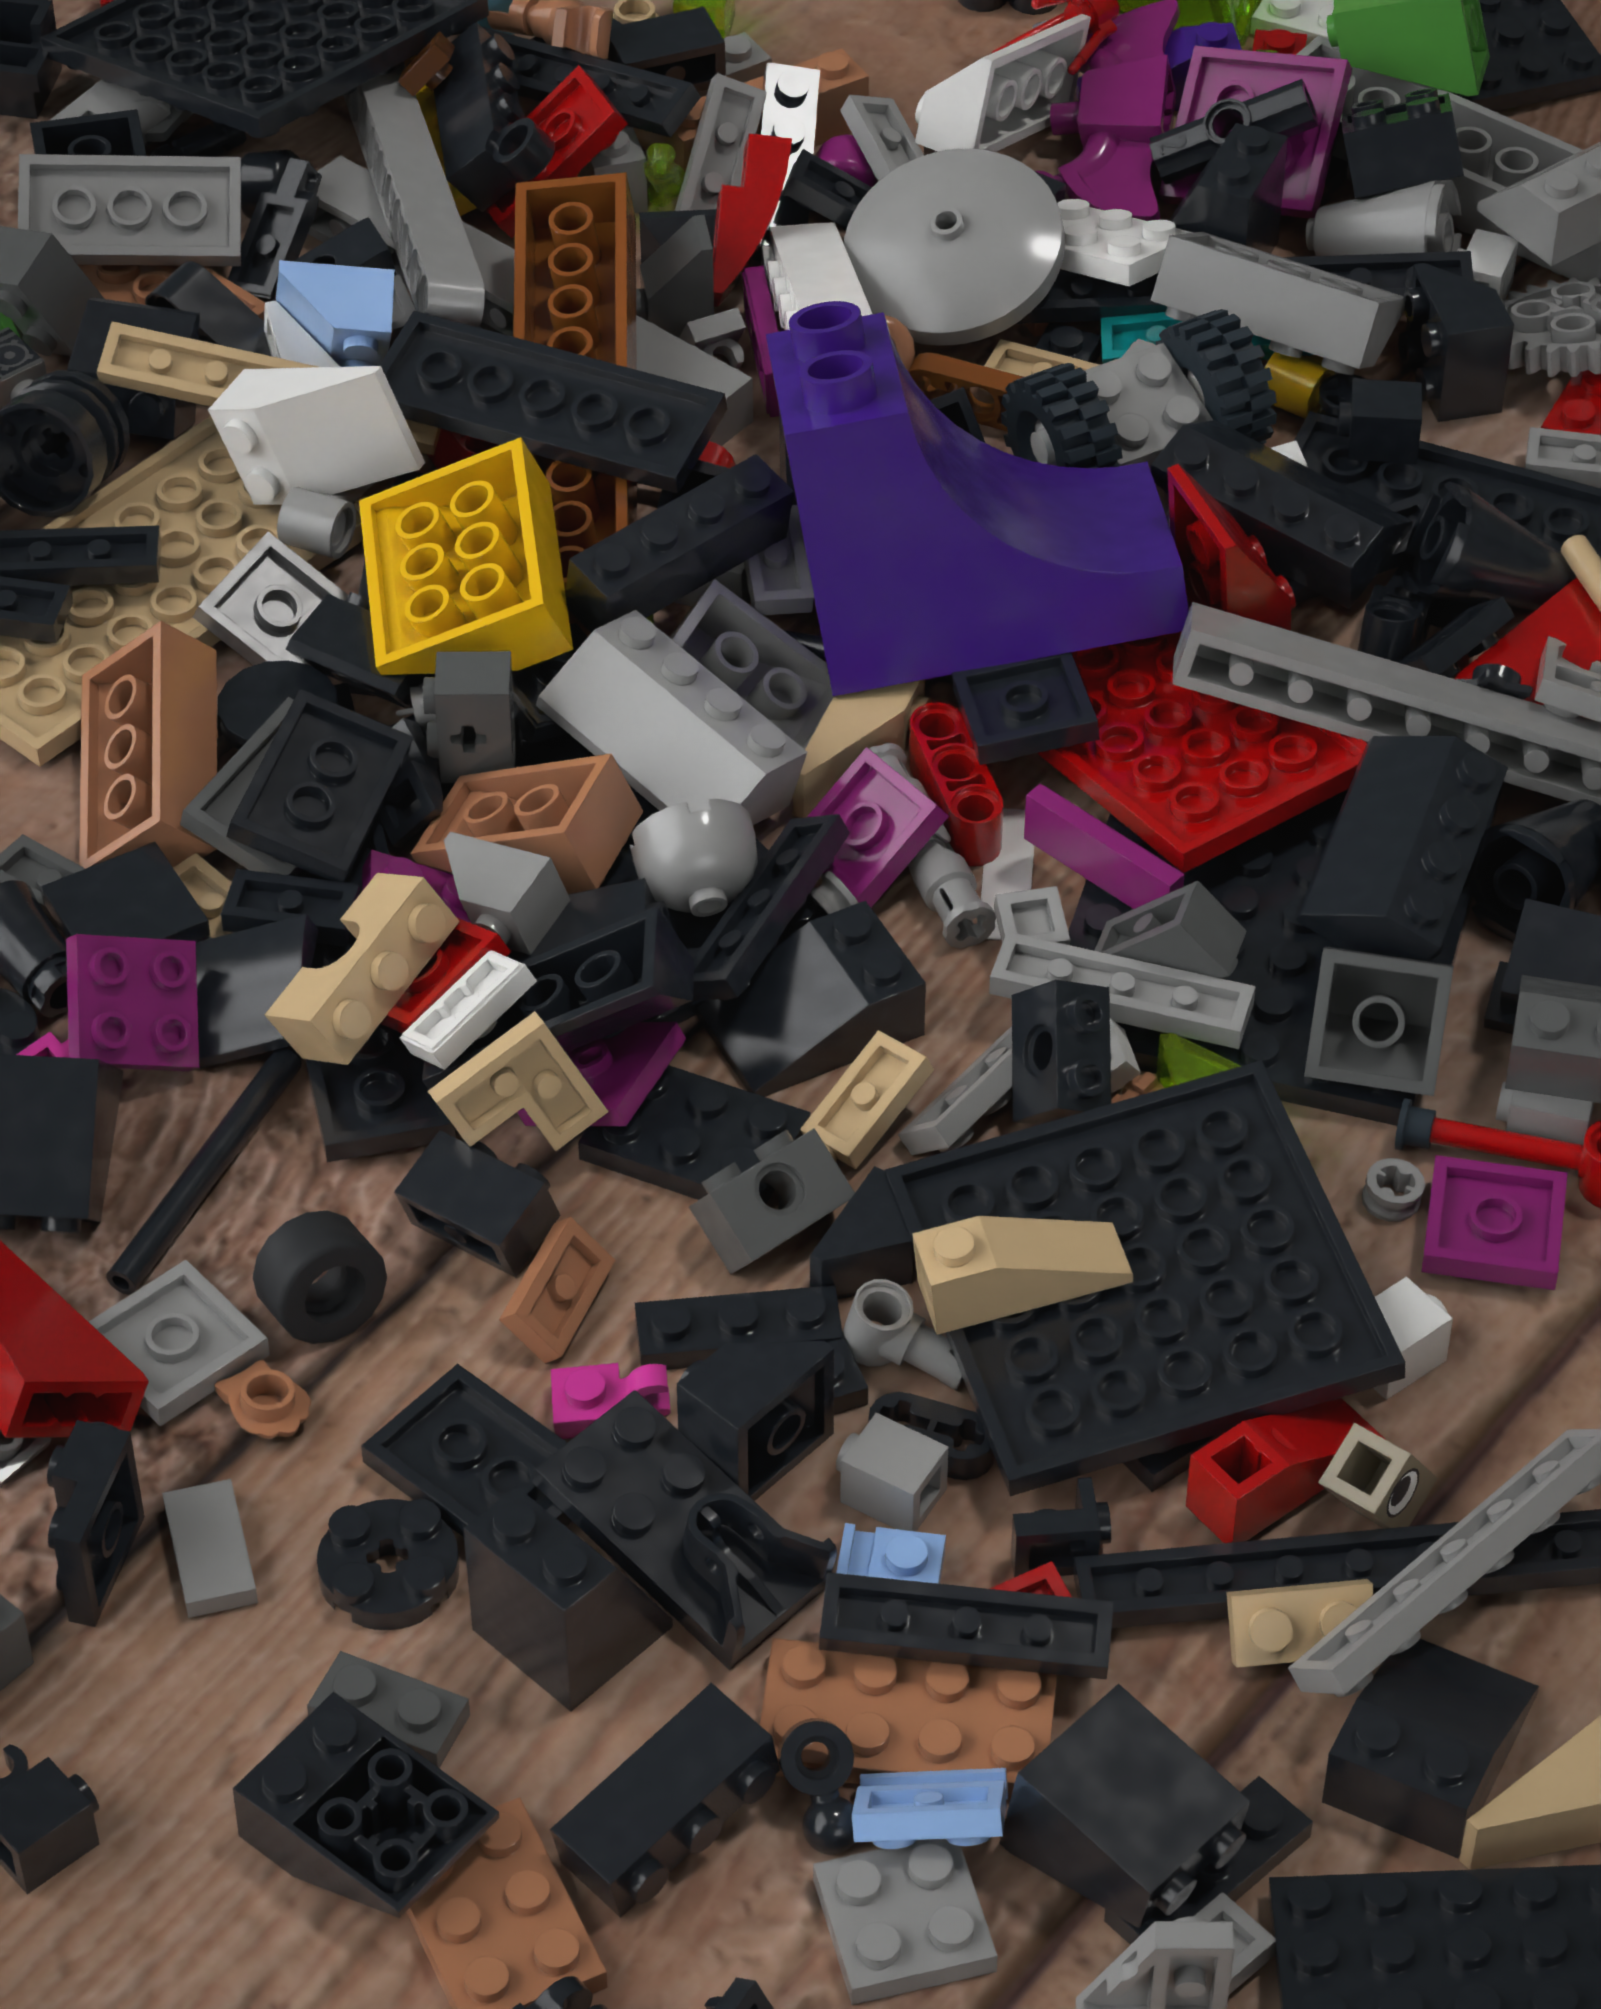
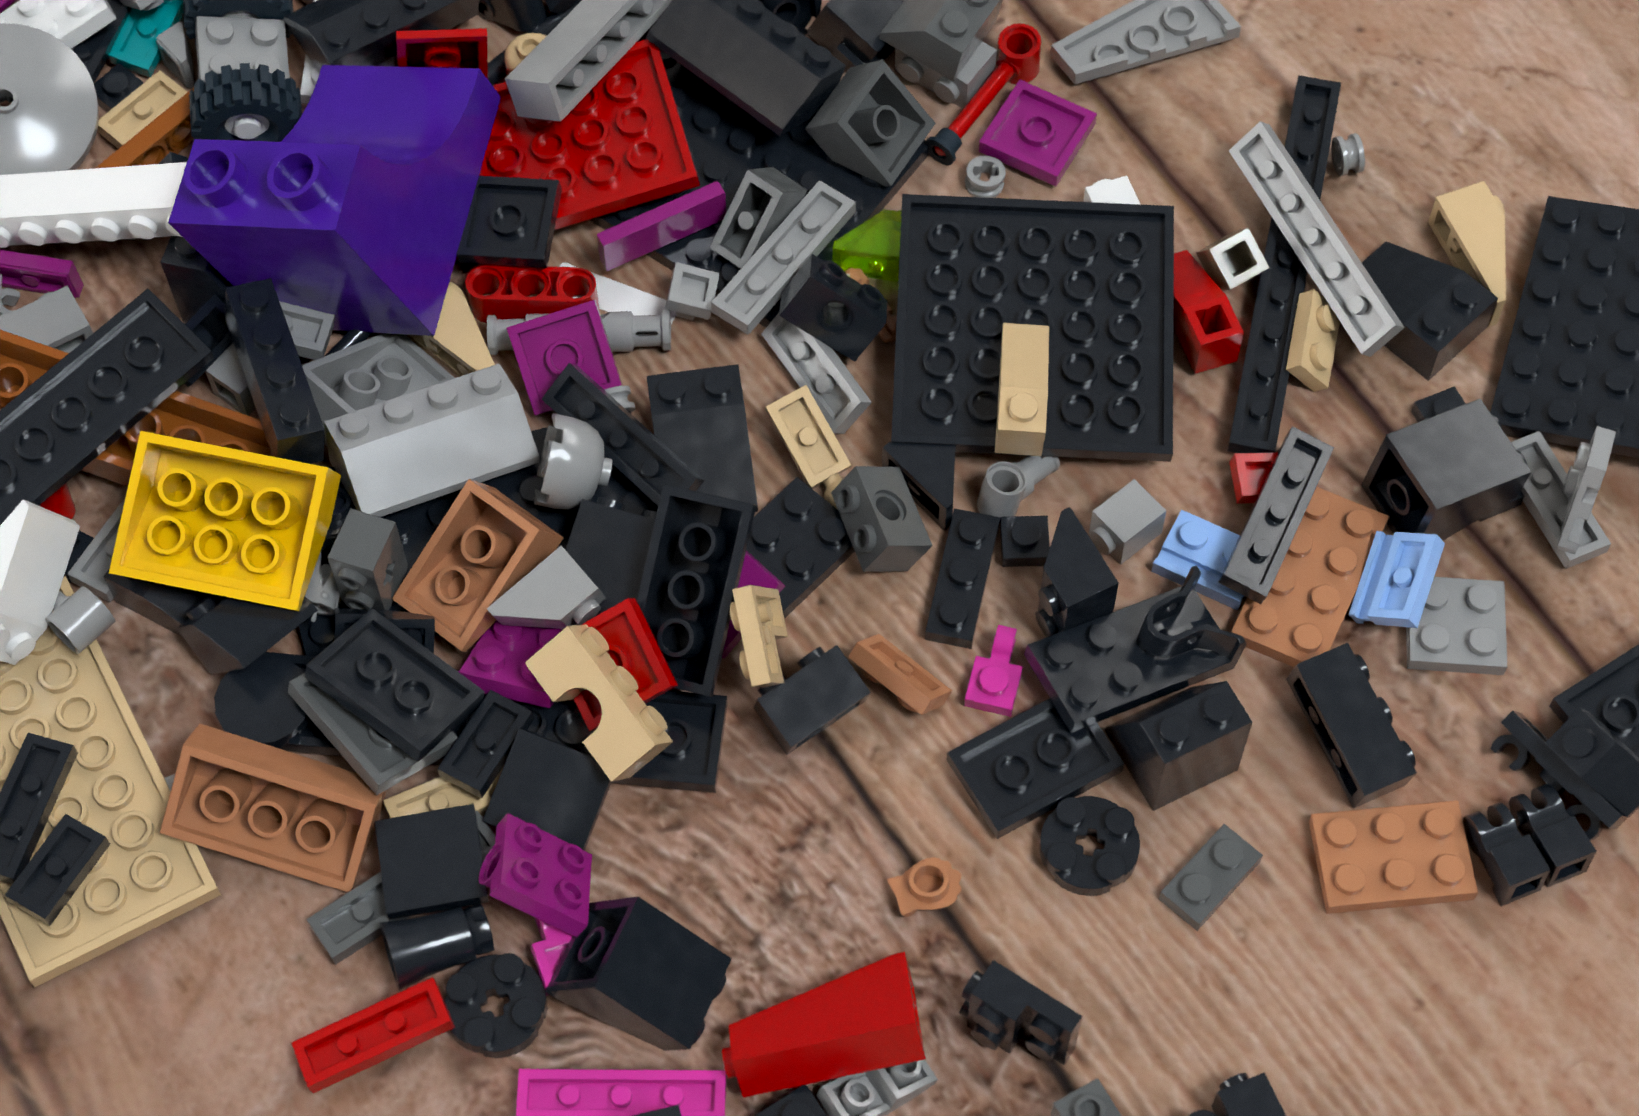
camera: 70 degrees left, 15 degrees up
light grey plate [89,1260,270,1426] -> none
black piece [106,1047,302,1295] -> none
light grey tile [162,1479,258,1618] -> none
flat silver plate [193,532,348,665] -> none
black slope [233,1692,499,1918] -> none
black tyre [252,1210,387,1344] -> none
white plate [400,950,537,1070] -> none
black plate [778,1718,856,1855] -> none
black beam [868,1392,994,1481] -> none
black bracket [1011,1477,1111,1578] -> none

